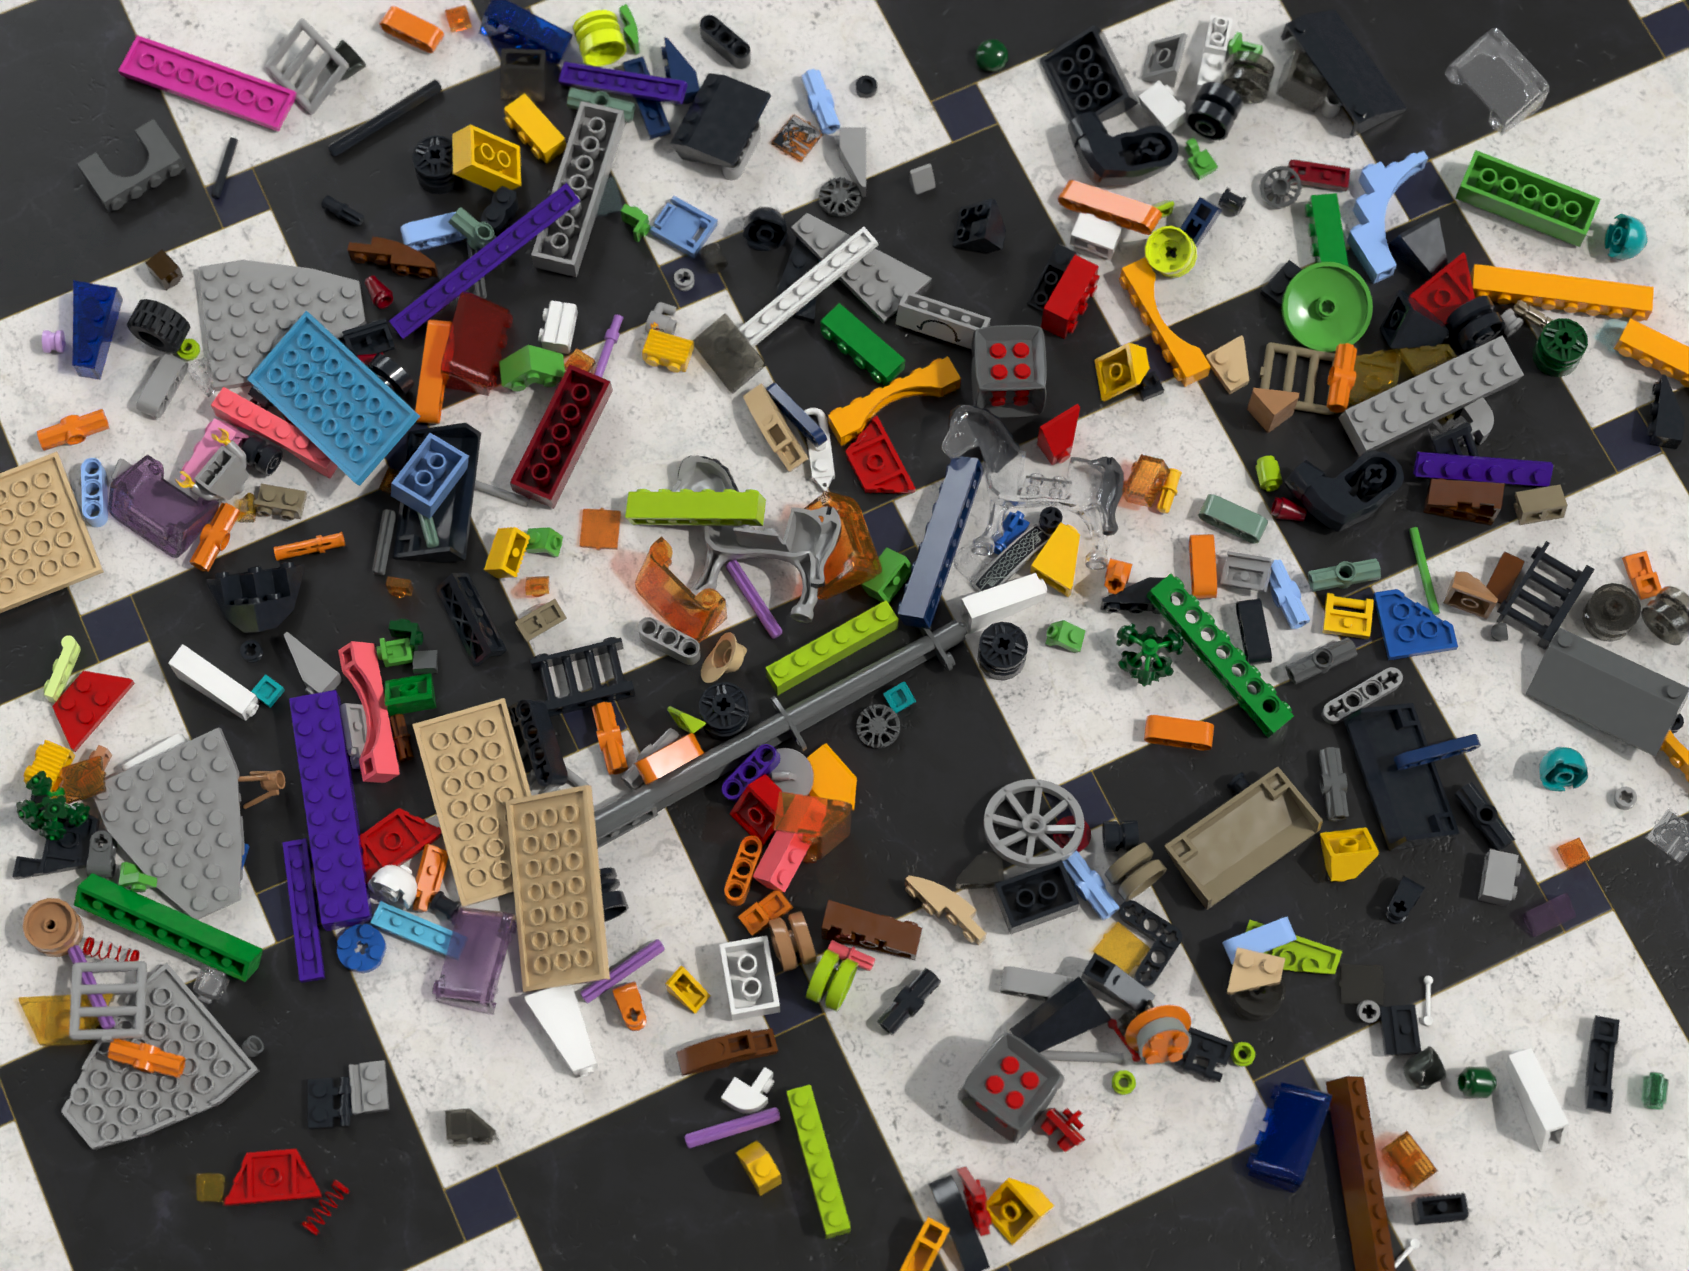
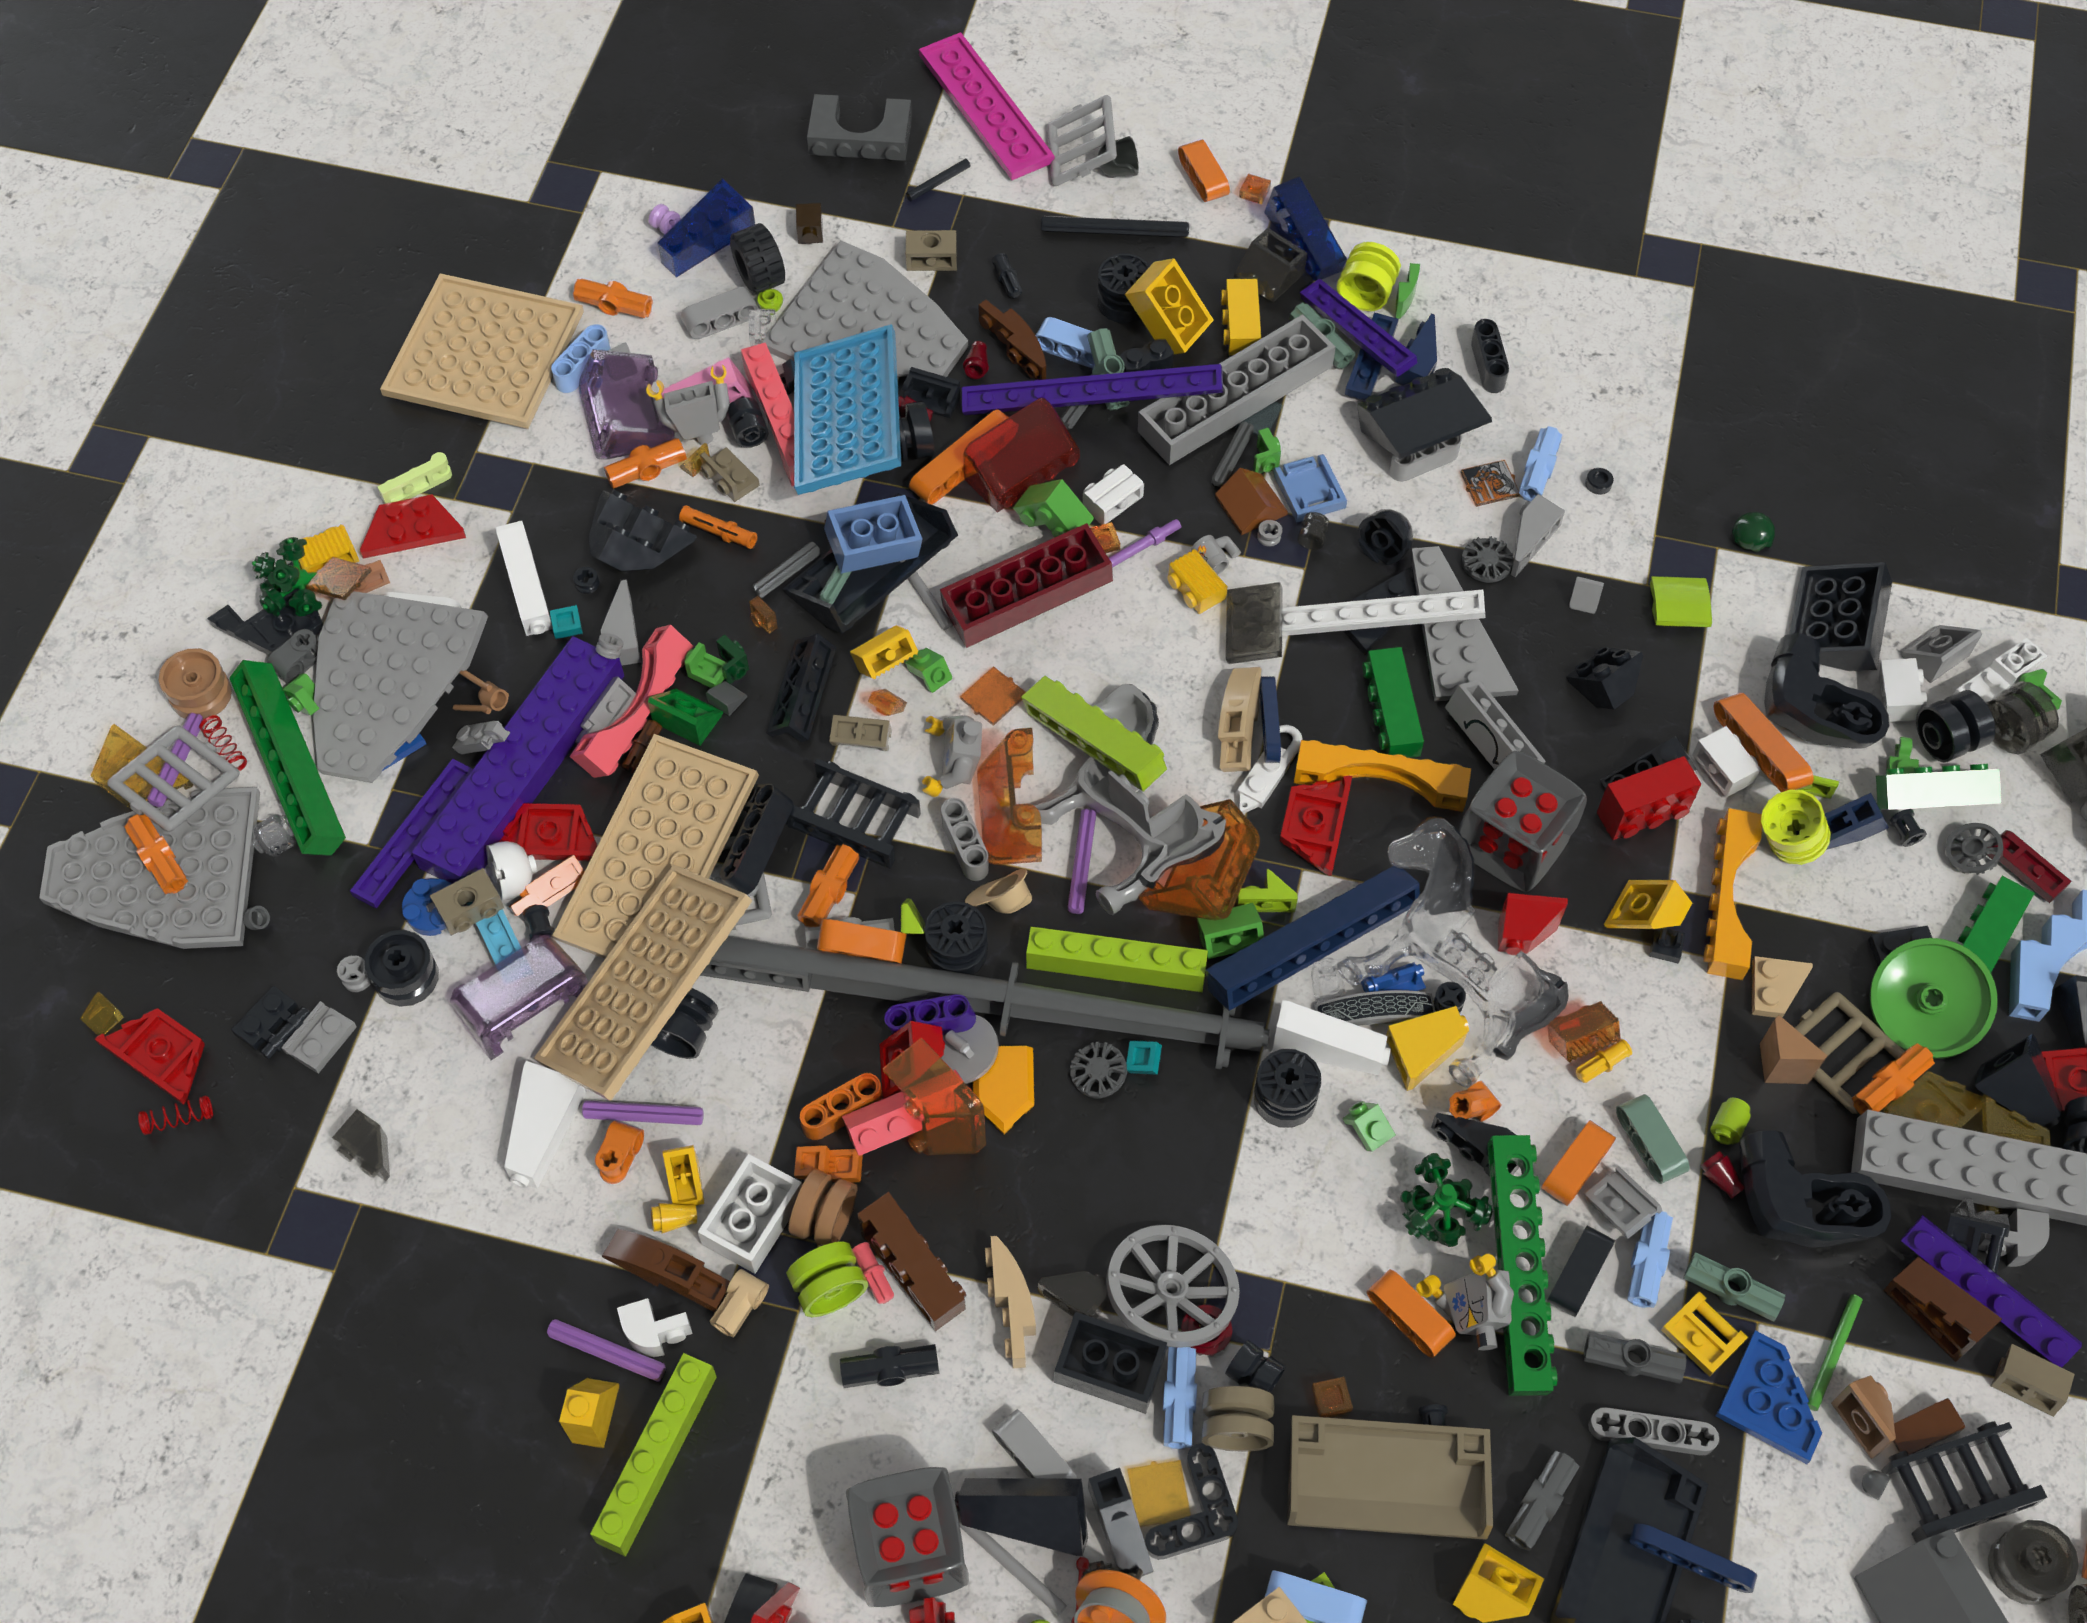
camera: 40 degrees right, 10 degrees down
none -> light grey wheel [337,955,371,992]
none -> black wheel [365,930,439,1007]
none -> dark tan brick [430,868,504,936]
none -> light grey hinge [452,721,510,754]
none -> light grey bush [596,634,624,659]
none -> yellow cone [651,1203,697,1234]
none -> tan piece [710,1269,769,1338]
none -> dark tan brick [905,230,957,271]
none -> light grey torso [922,715,982,797]
none -> dark grey axle [1211,421,1254,488]
none -> dark orange slope [1215,468,1288,535]
none -> lime slope [1236,869,1298,912]
none -> clear orange plate [1312,1377,1353,1418]
none -> light grey torso [1416,1254,1514,1350]
none -> lime slope [1650,576,1712,627]
none -> brick [1876,764,2001,810]

